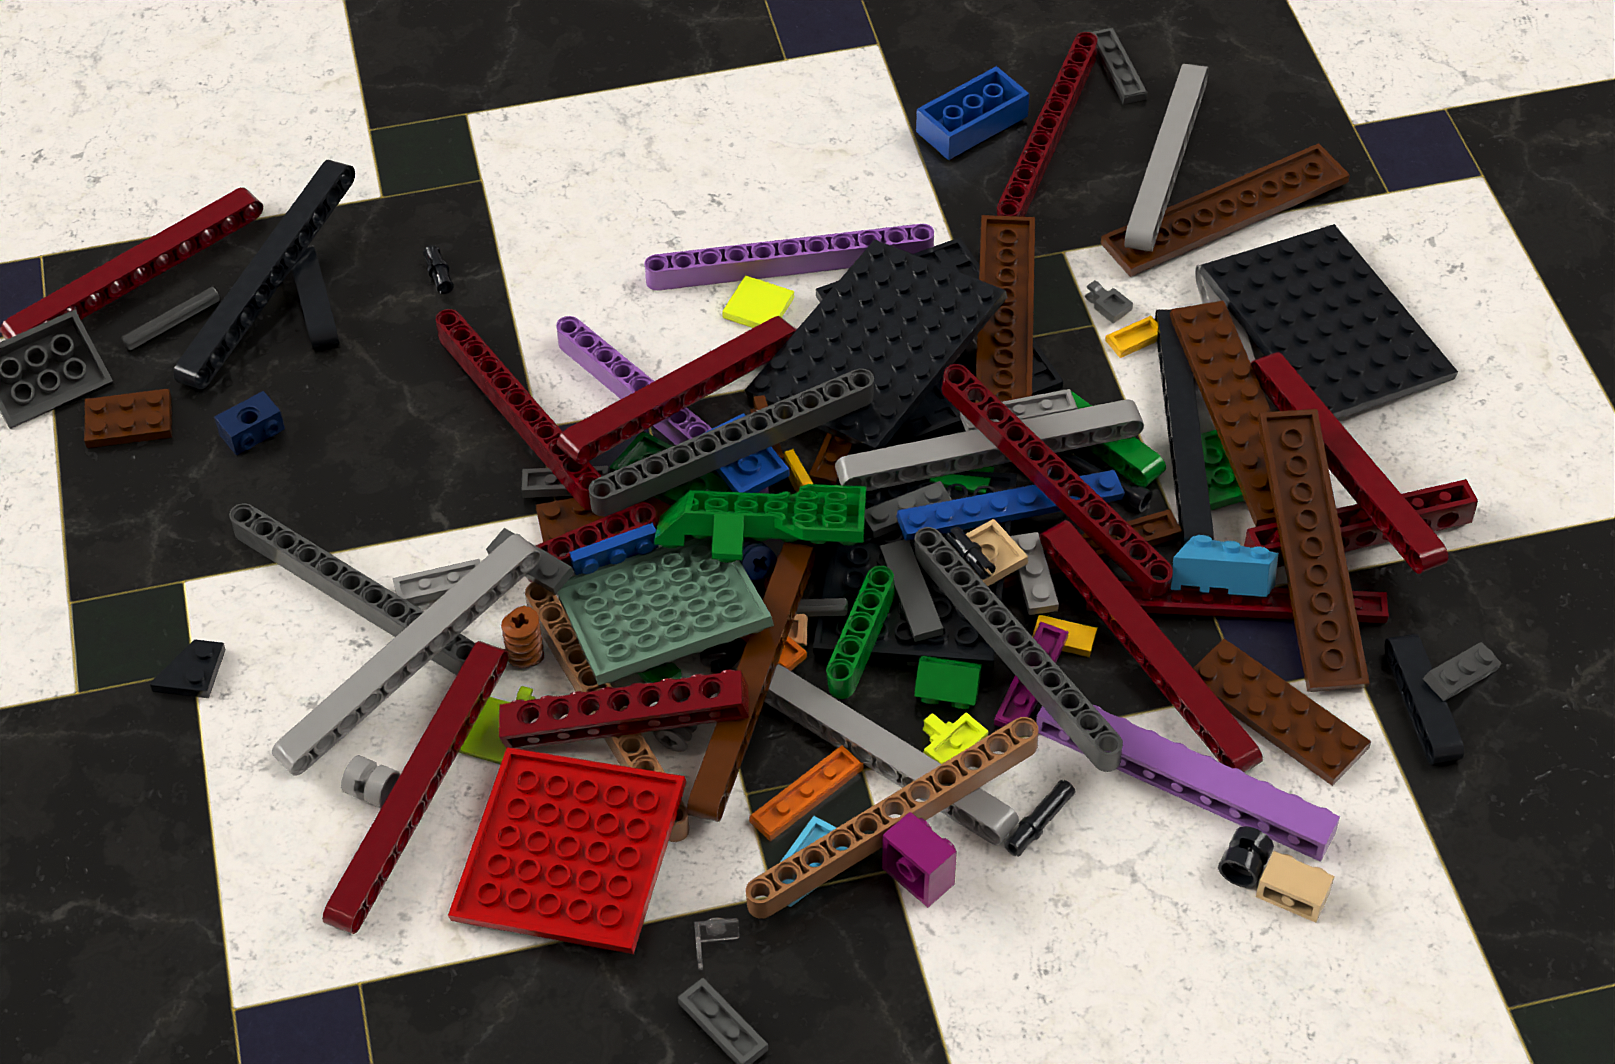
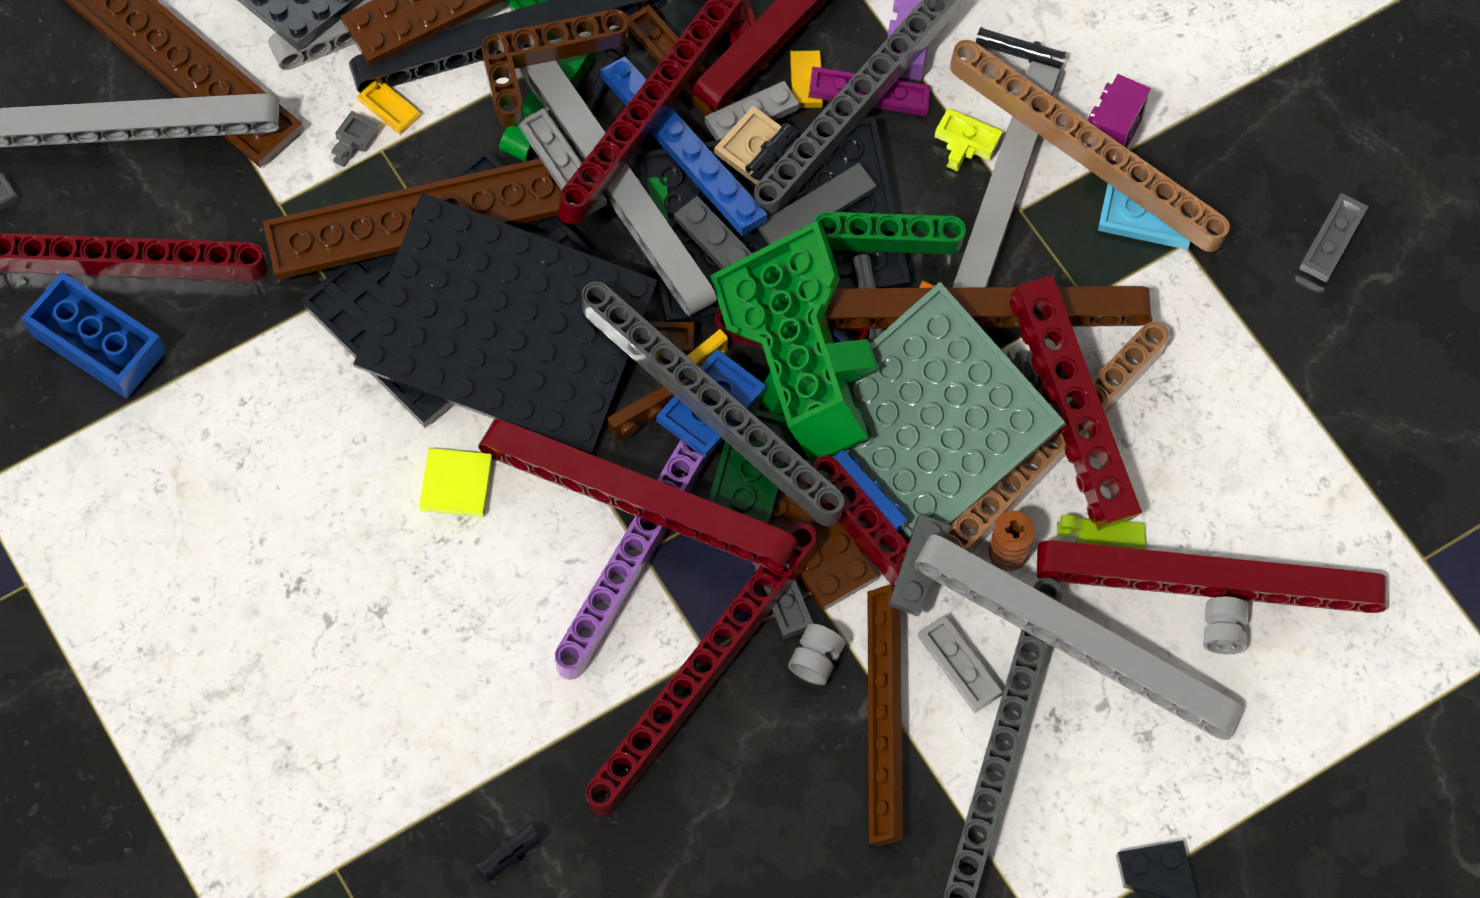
camera: 110 degrees left, 15 degrees up
red plate [448,747,687,954] -> none
medium lavender beam [644,224,934,290] -> none
clear bracket [694,918,740,970] -> none
orange tile [749,745,863,842] -> none
green brick [914,656,982,709] -> none
none -> reddish brown beam [482,9,629,127]
none -> light grey wheel [788,624,846,685]
none -> reddish brown plate [867,584,903,846]

